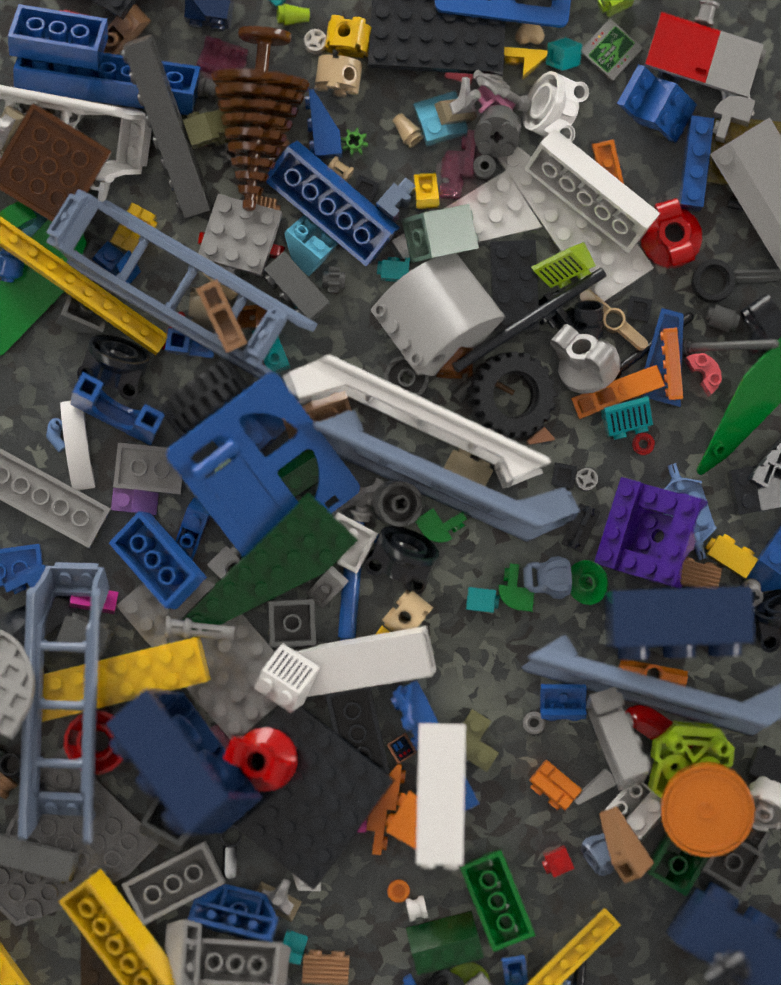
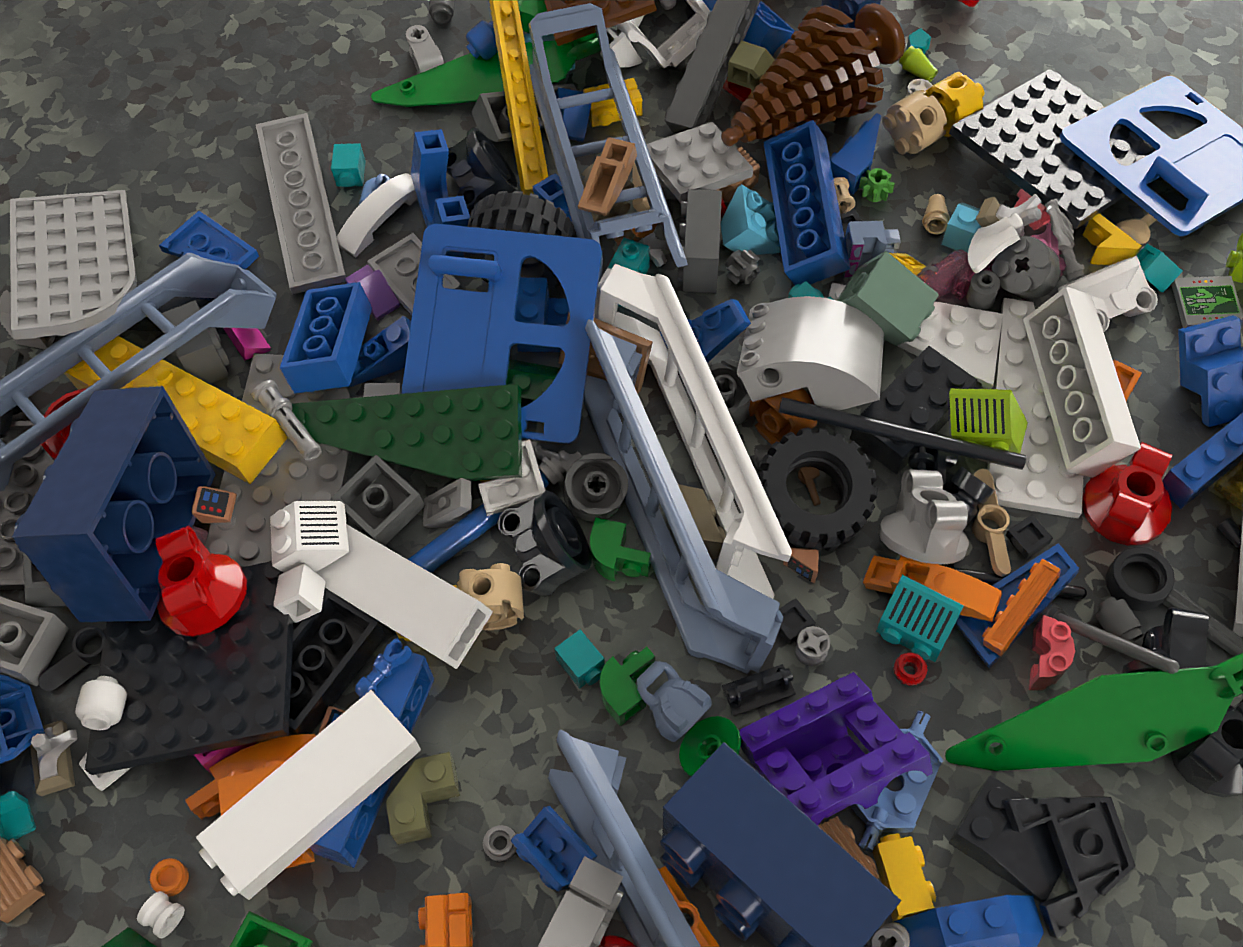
camera: 50 degrees right, 25 degrees down
none -> white head [75,676,127,730]
none -> slope [192,487,237,523]
none -> white brick [273,564,326,623]
none -> teal brick [331,143,366,187]
none -> blue wing [660,299,751,363]
none -> white arm [968,213,1023,273]

